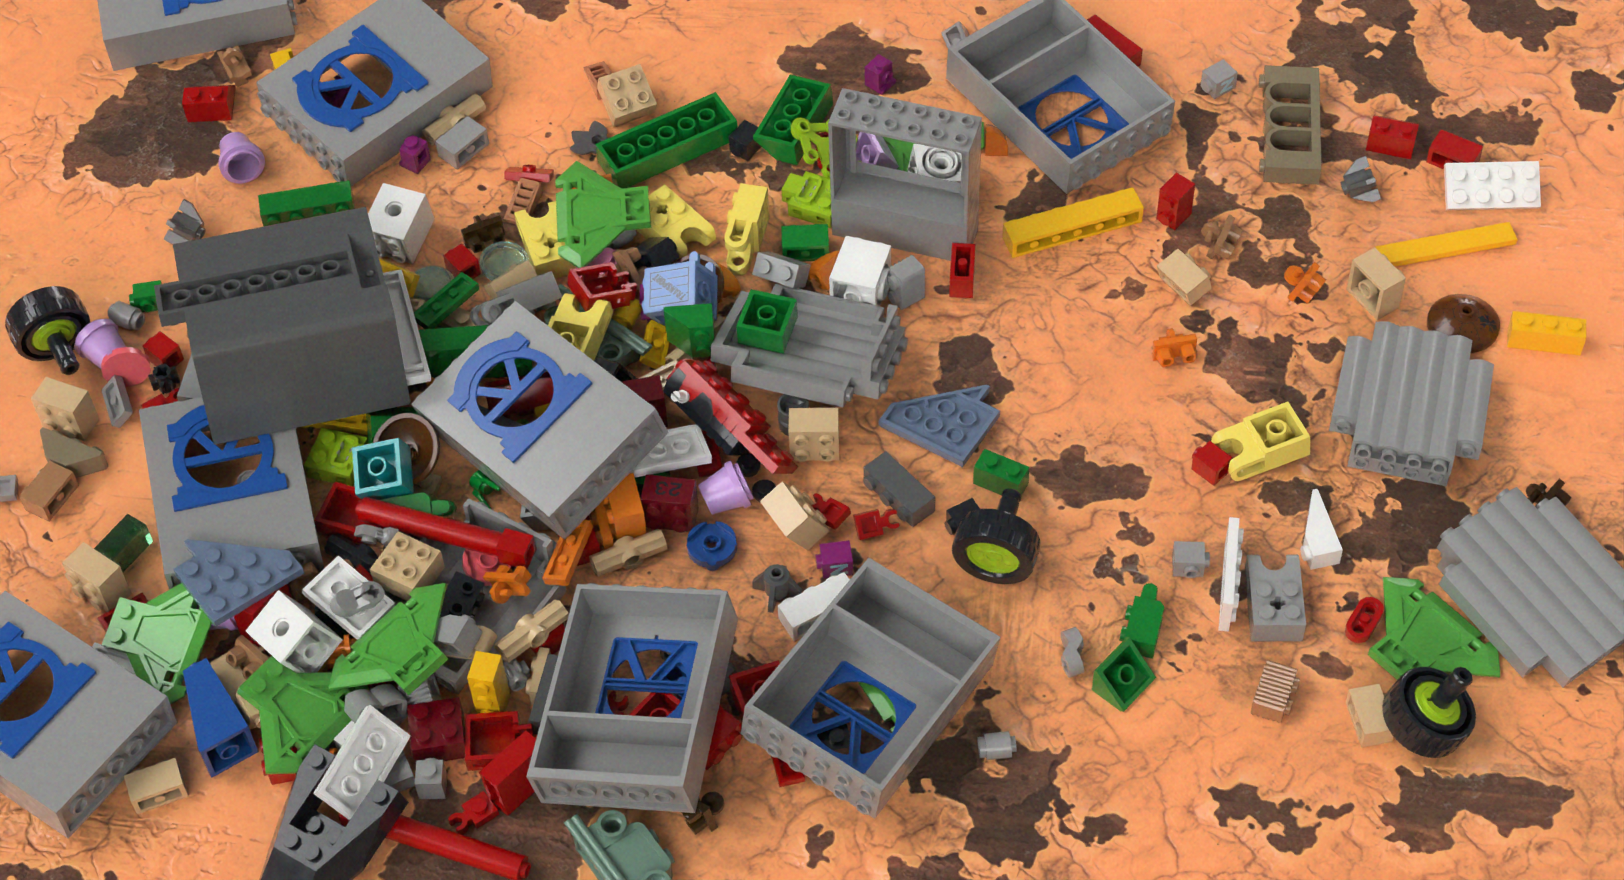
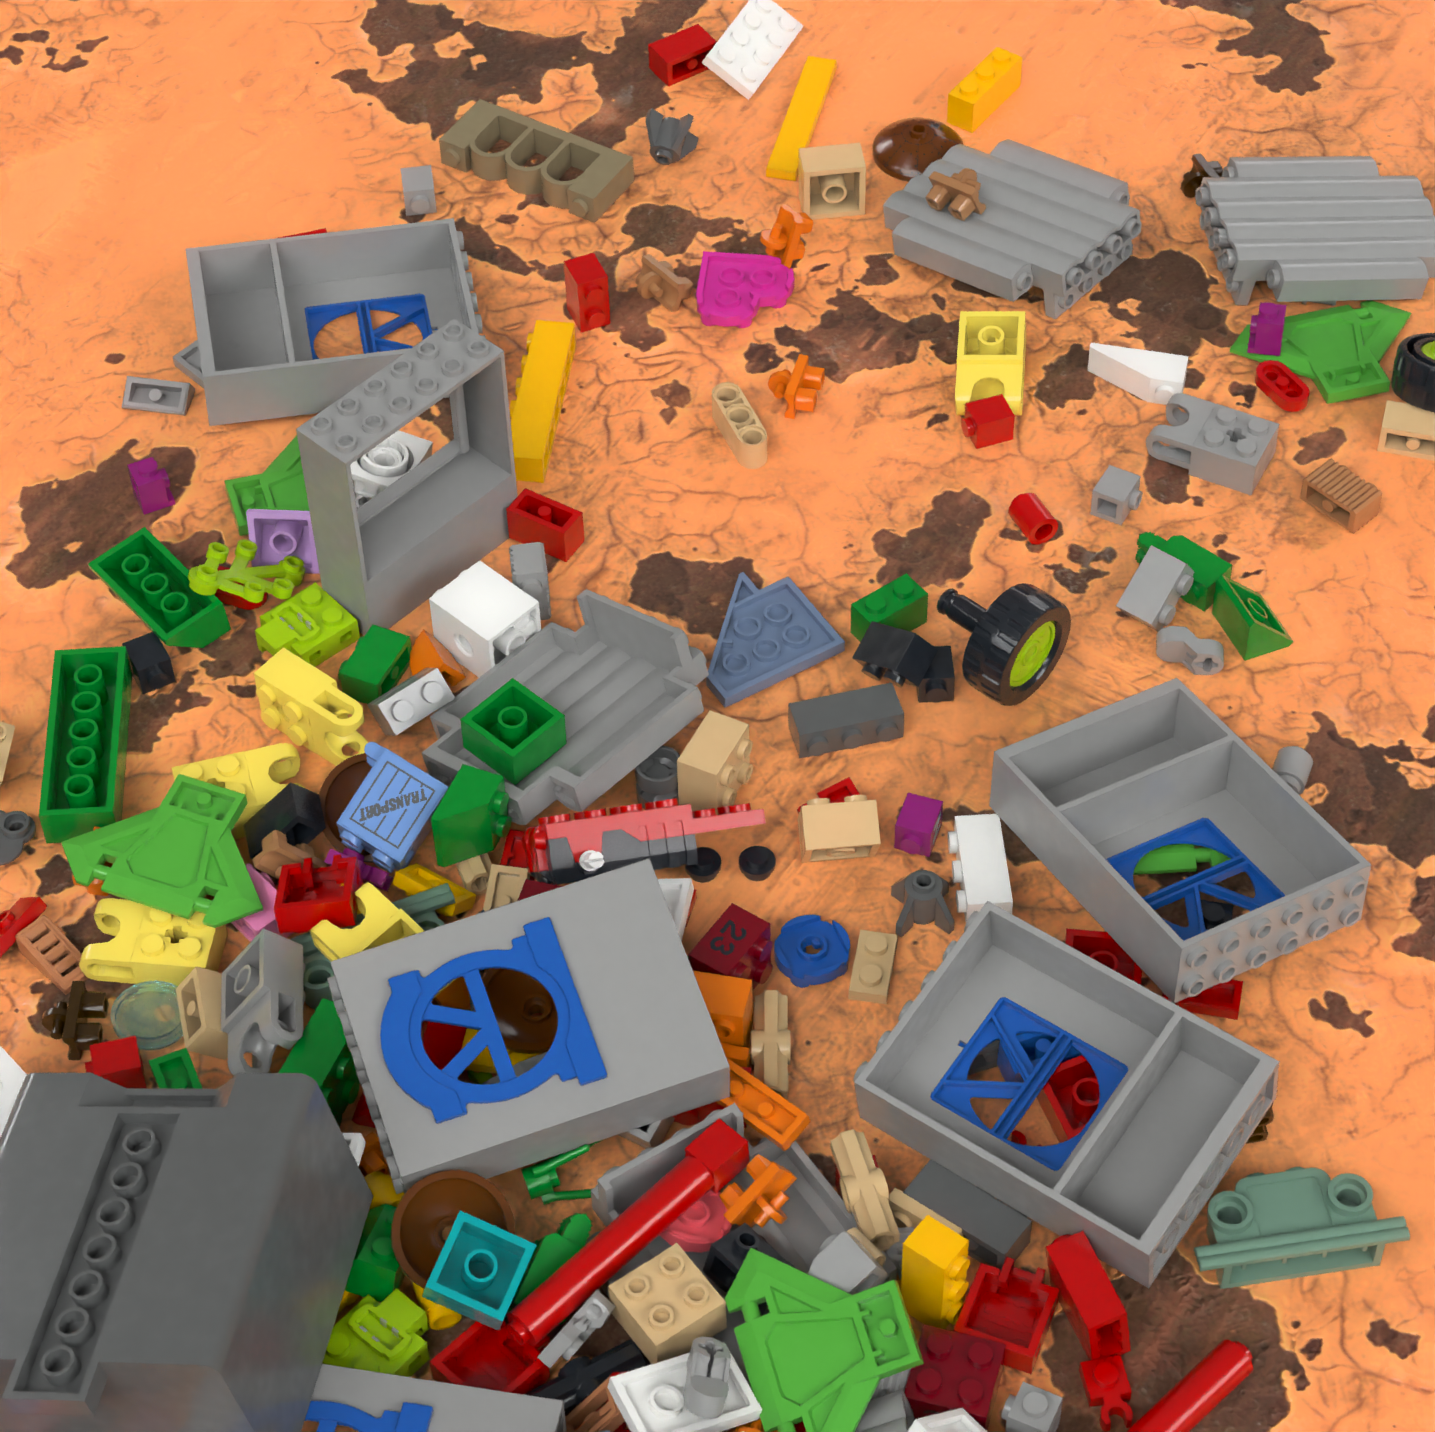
camera: 65 degrees left, 5 degrees down
lavender piece [698,460,754,515] -> none
red plate [853,509,900,540] -> none
tan brick [1157,249,1212,306] -> none
white plate [1218,517,1244,632] -> none
red slope [1366,115,1419,160] -> none
none -> dark pink plate [696,251,794,328]
none -> tan beam [712,382,768,469]
none -> tan plate [848,930,898,1004]
none -> black brick [852,621,938,687]
none -> medium nougat hips [925,168,986,222]
none -> red brick [1008,493,1058,545]
none -> light grey brick [1116,545,1195,632]
none -> magenta brick [1247,302,1286,356]

